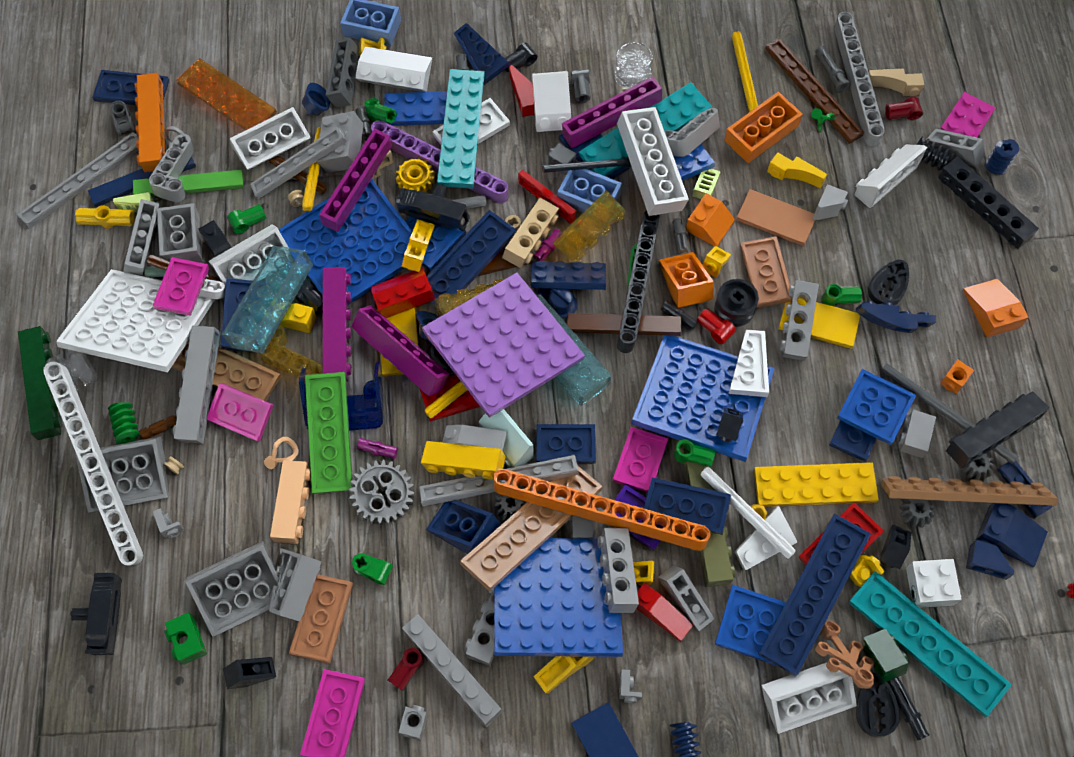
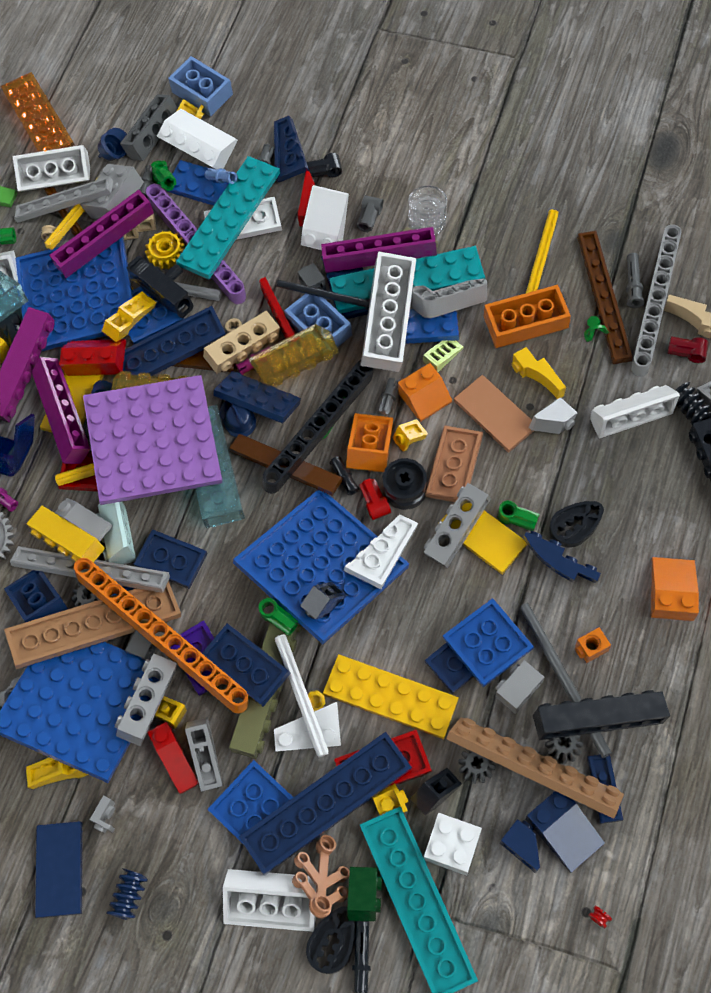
camera: 30 degrees right, 0 degrees up
dark pink plate [612,427,668,493] -> none
none -> medium blue pin [205,168,237,184]

